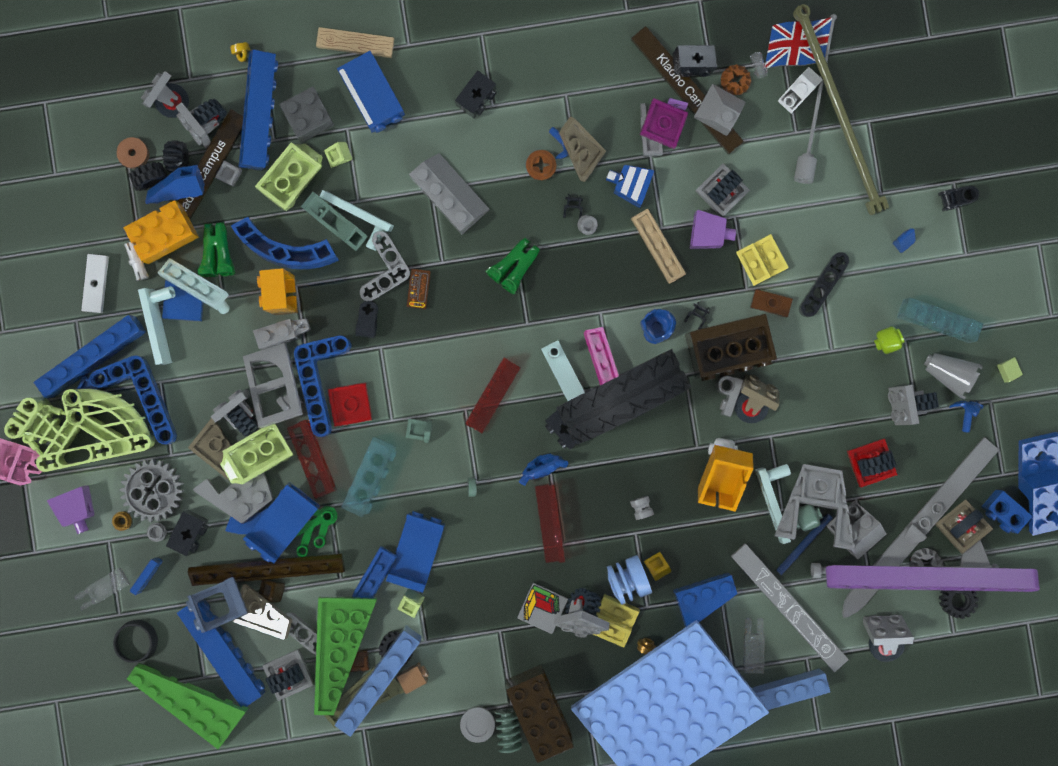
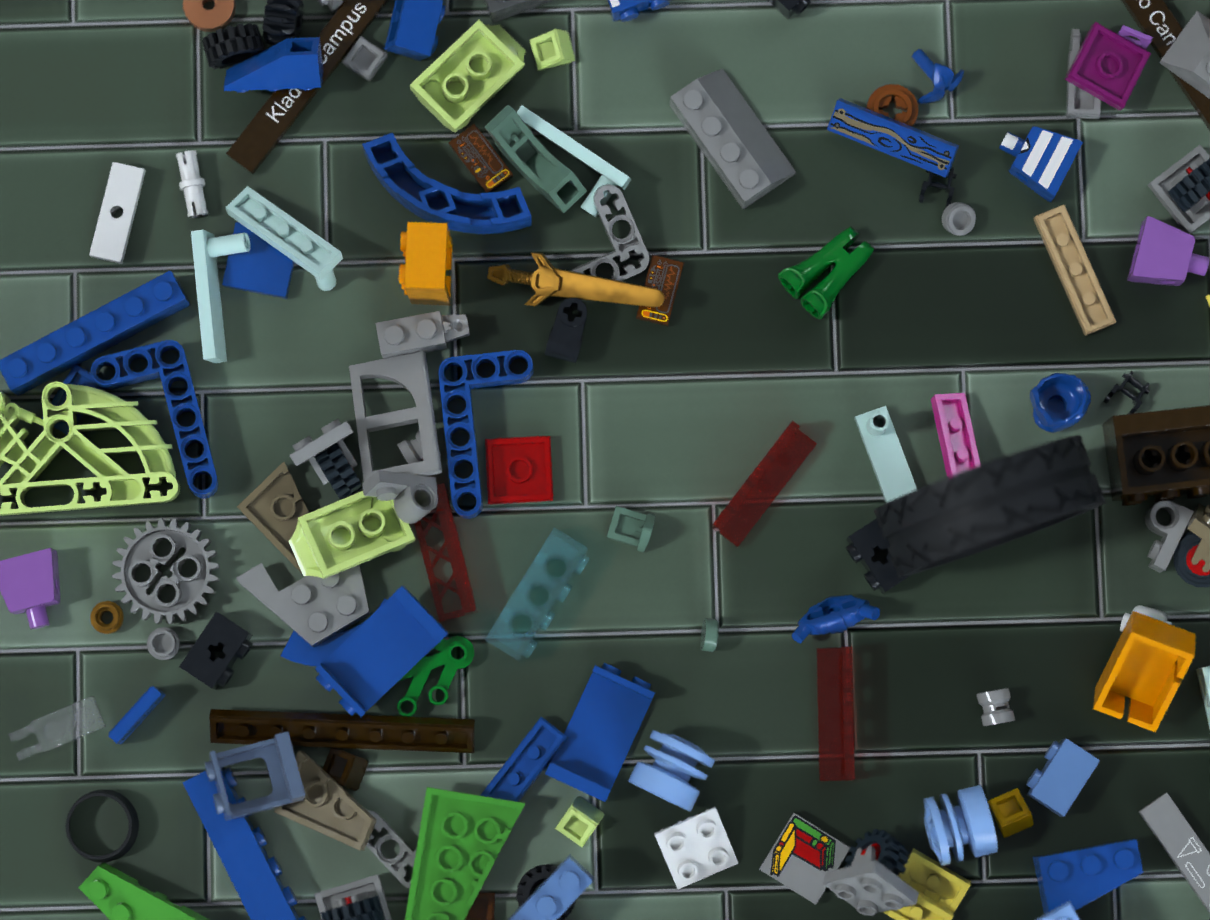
camera: 10 degrees right, 5 degrees down
light orange piece [123,200,199,264] -> none
green piece [198,222,235,277] -> none
dark tan wing [559,117,606,182] -> none
none -> light grey plate [362,470,438,524]
none -> reddish brown tile [448,124,513,193]
none -> pearl gold sword [487,252,665,308]
none -> light blue wheel [628,730,715,812]
none -> white hinge [654,807,738,889]
none -> blue tile [827,98,959,178]
none -> medium blue brick [1026,738,1100,816]

